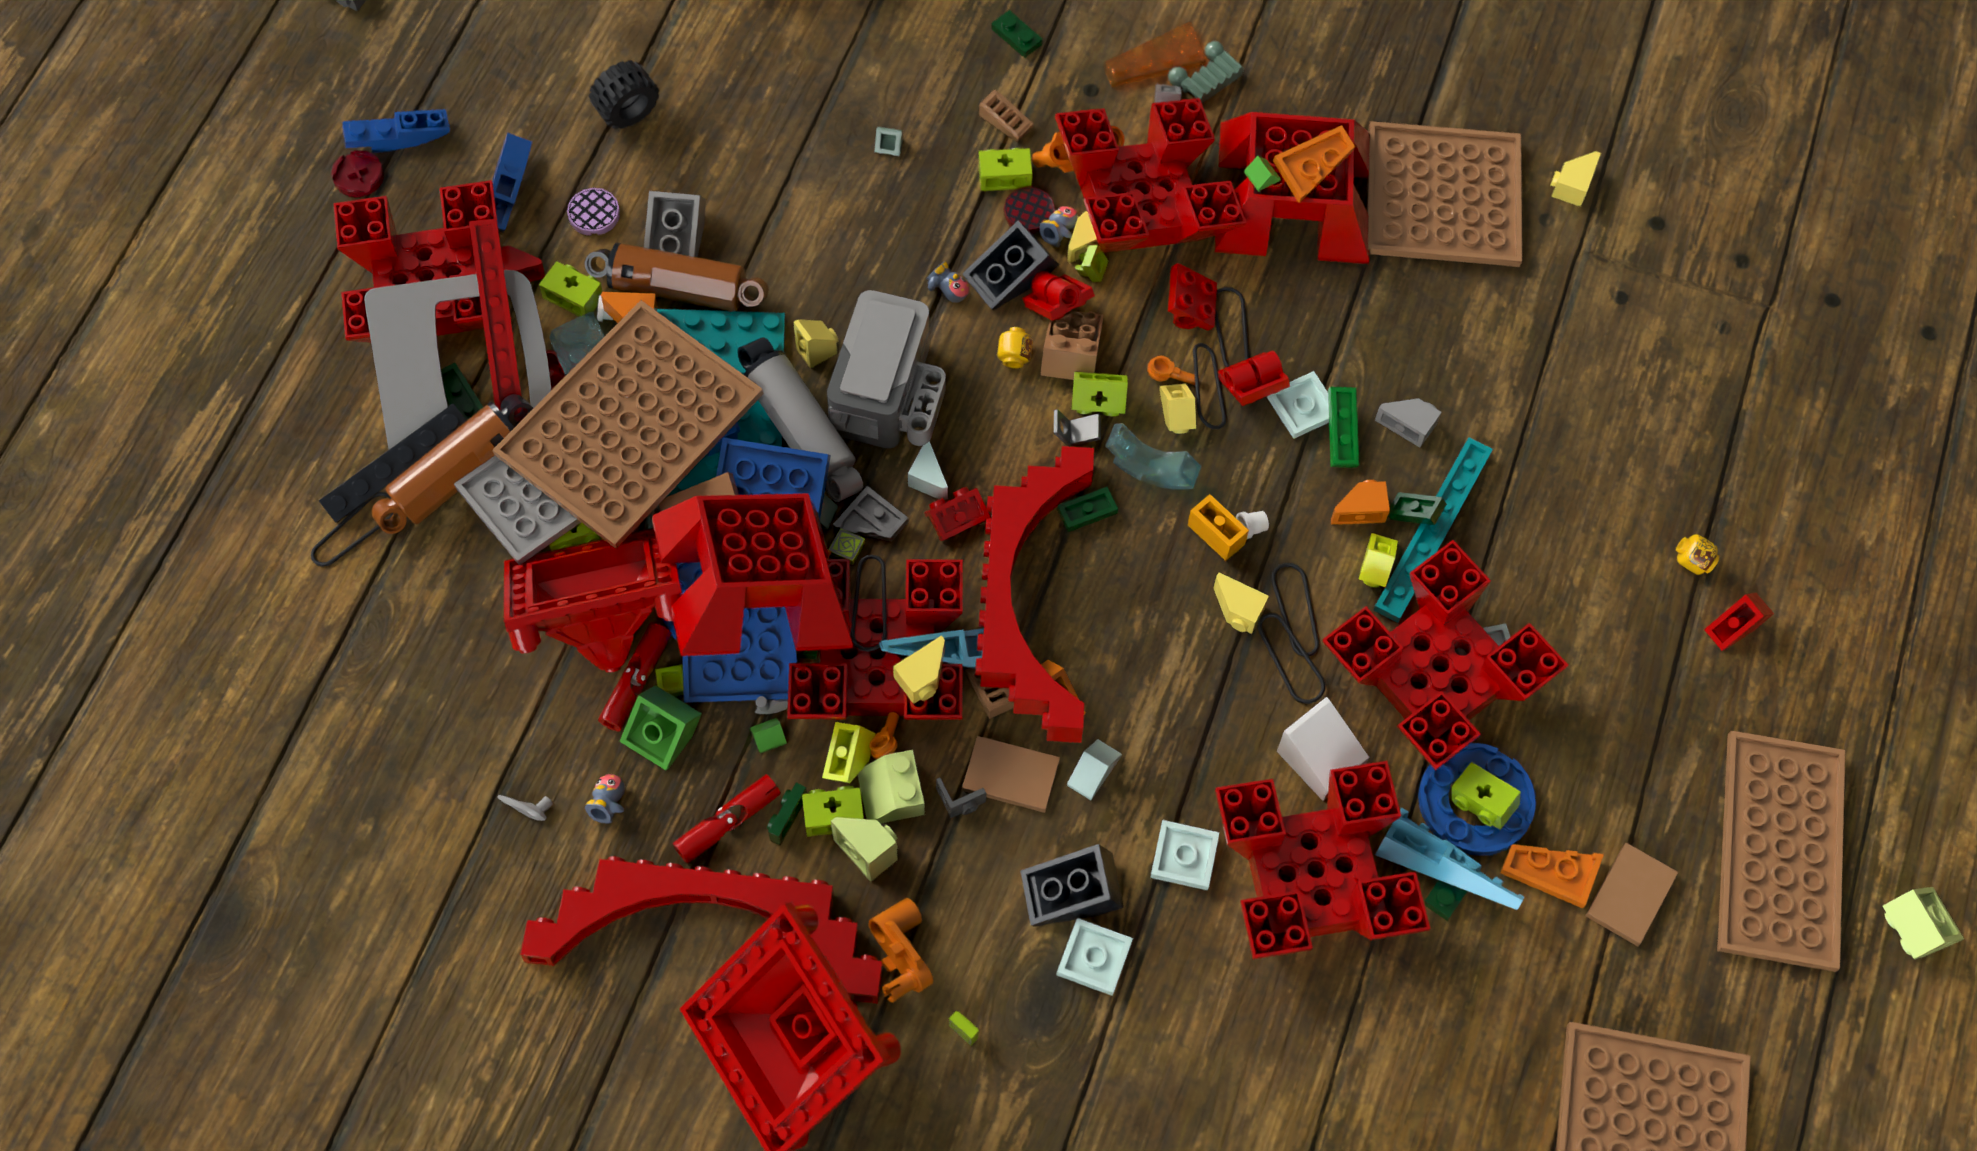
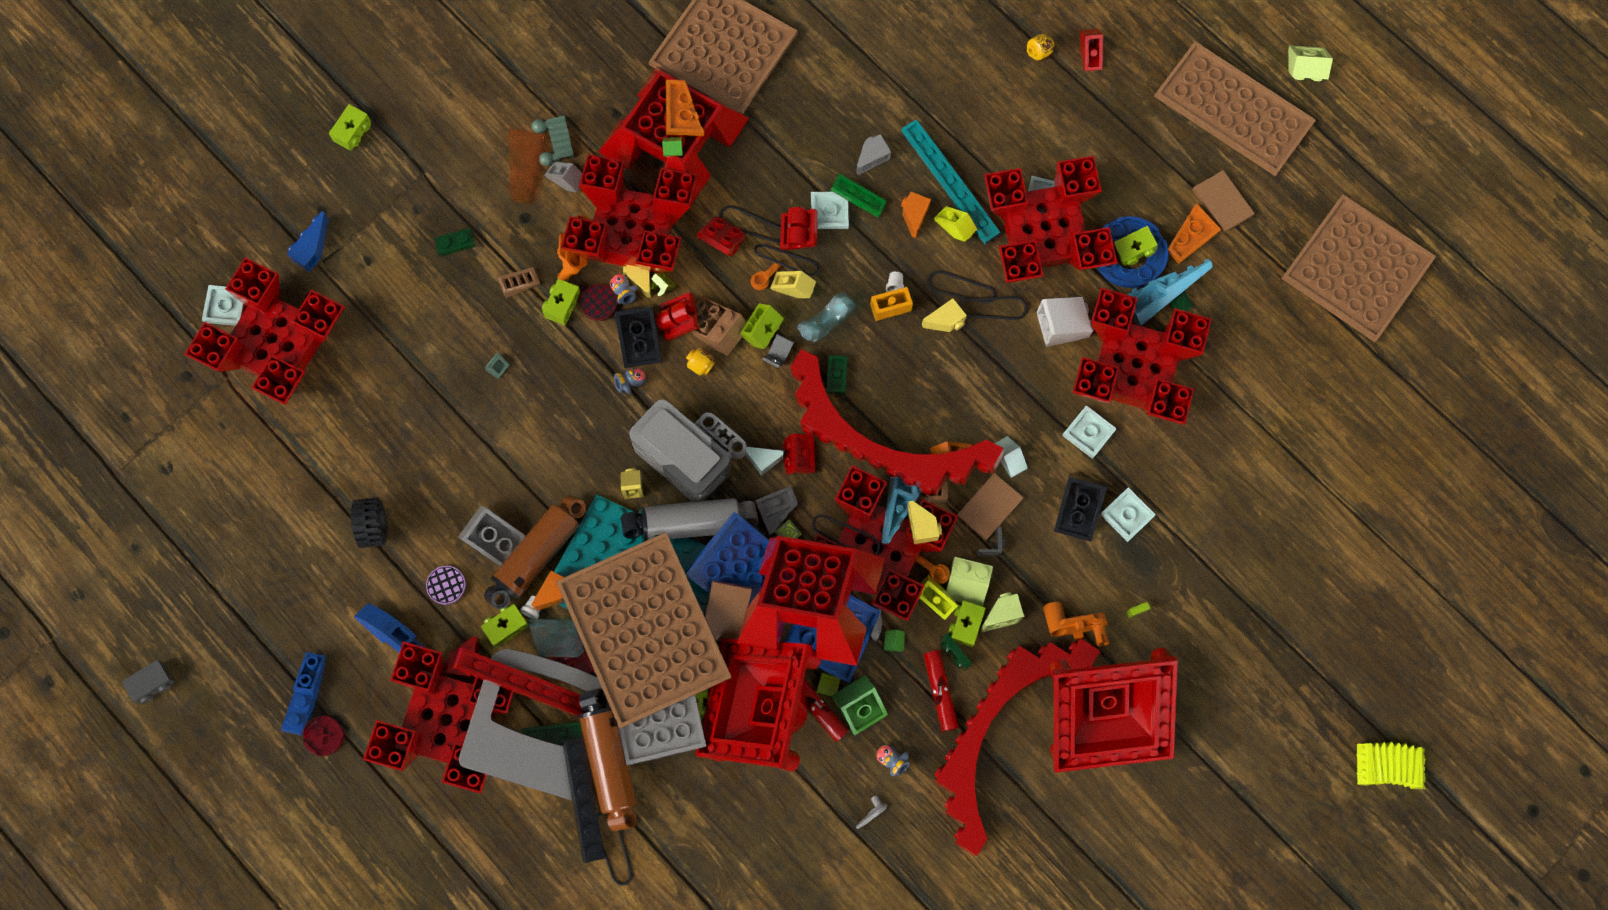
camera: 65 degrees left, 10 degrees up
dark green plate [1388,492,1447,525] -> none

